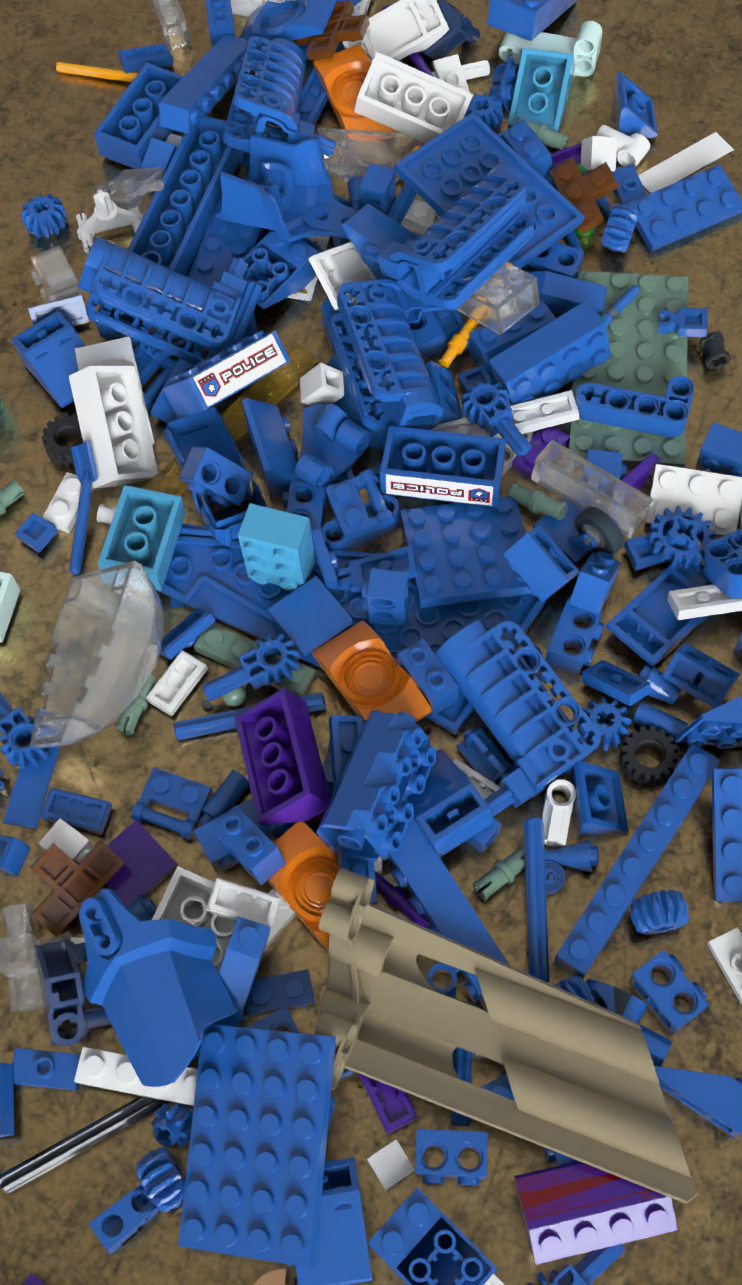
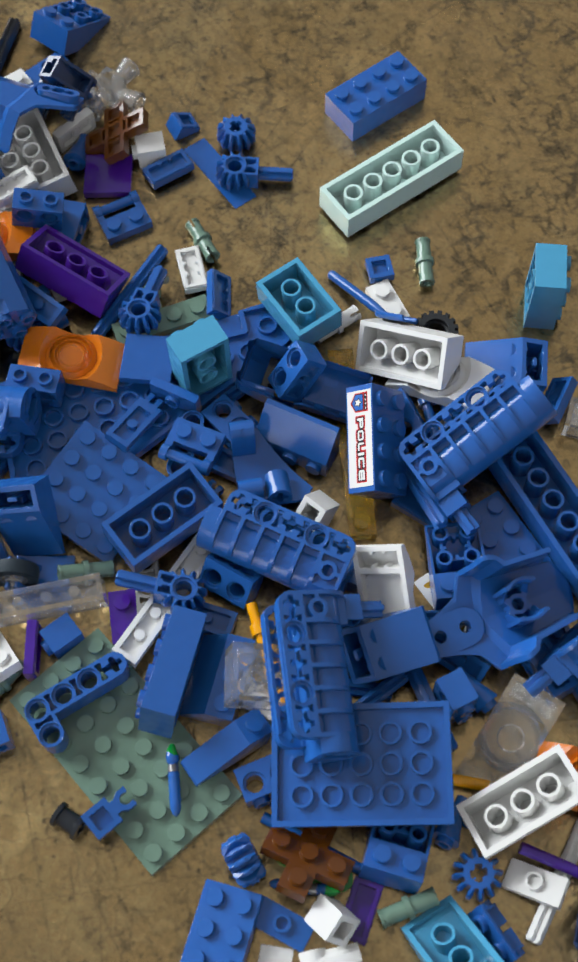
camera: 130 degrees right, 0 degrees up
clear windscreen [30,561,165,748] -> none
blue cylinder [198,770,249,826] -> none
blue brick [362,568,409,627] -> none

